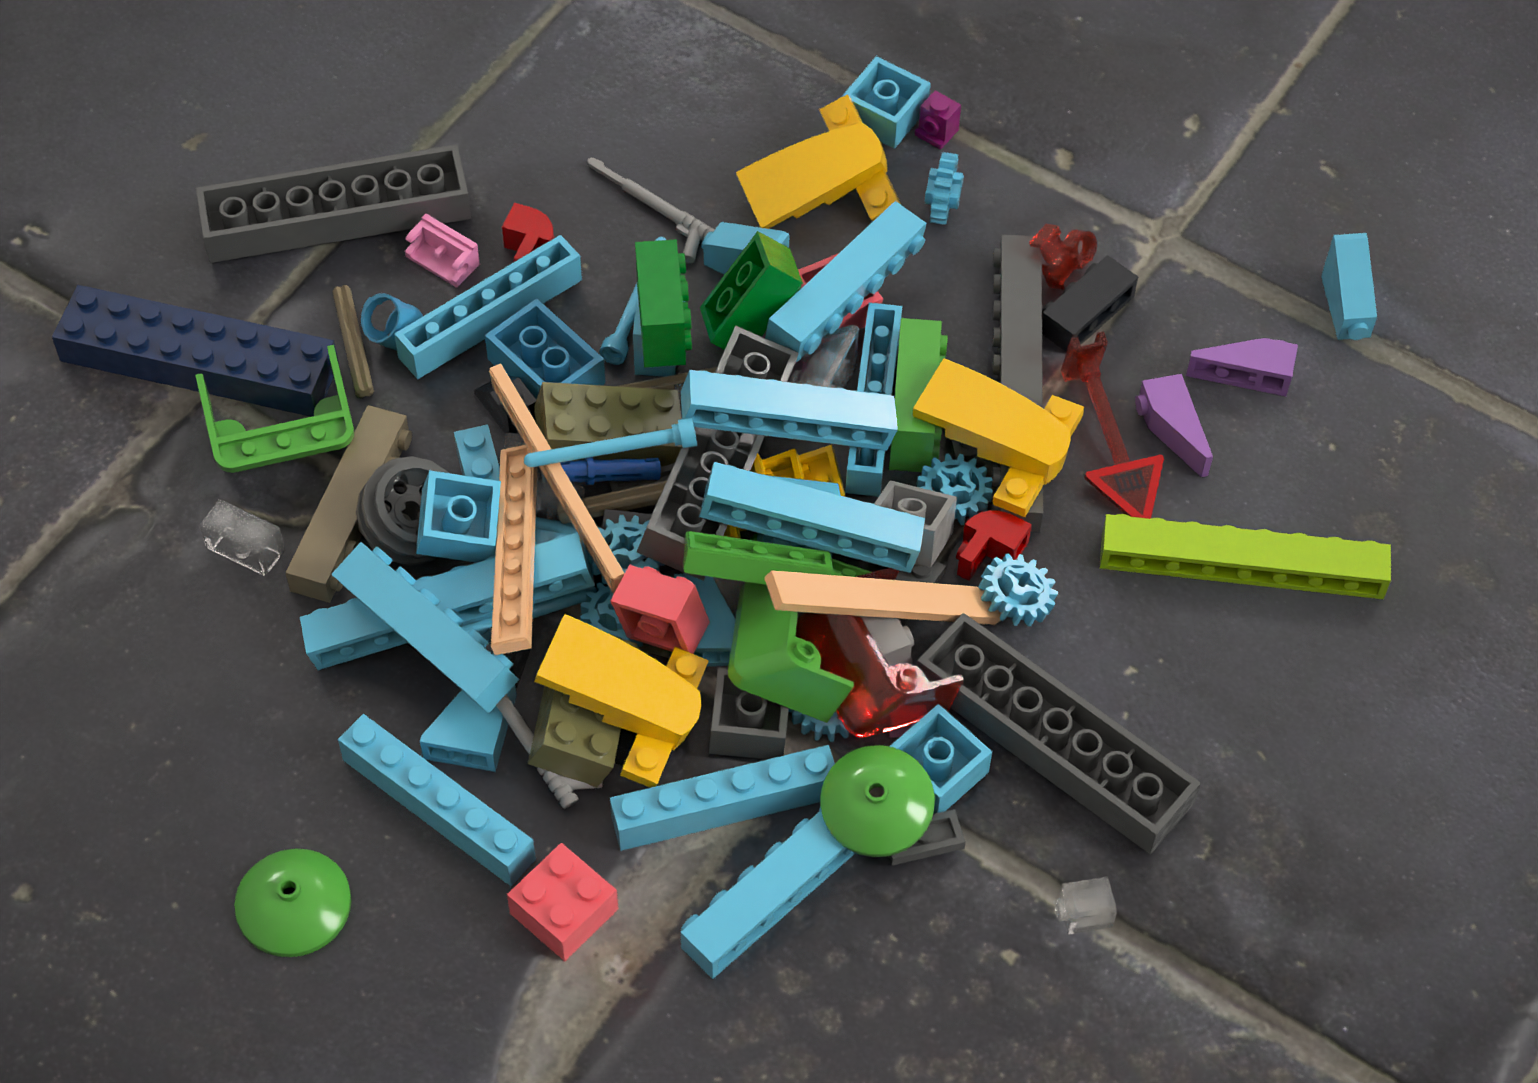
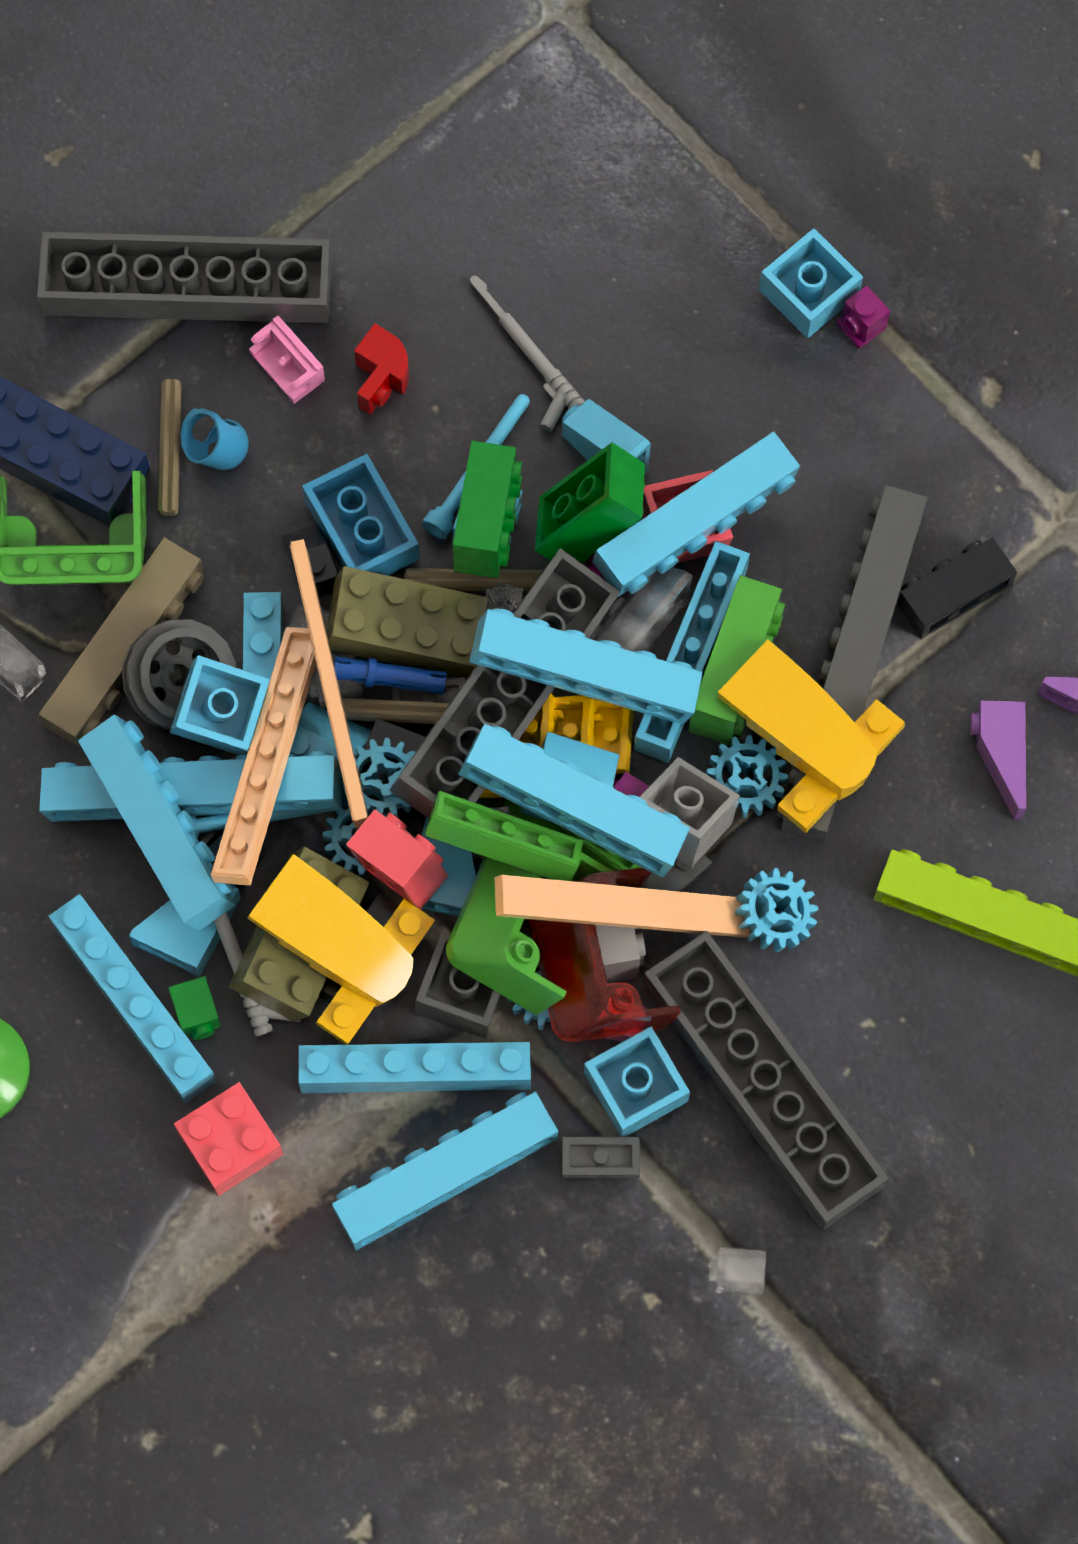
camera: 15 degrees right, 15 degrees up
medium azure brick [394,235,582,379] -> none
medium azure piece [524,418,697,467] -> none
yellow slope [736,94,901,229] -> none
bright green dish [820,745,935,857] -> none
medium azure gear [925,152,964,225] -> none
red brick [956,510,1032,581] -> none
clear red piece [1029,224,1097,290] -> none
clear red piece [1061,331,1164,519] -> none
none -> green brick [169,976,221,1040]

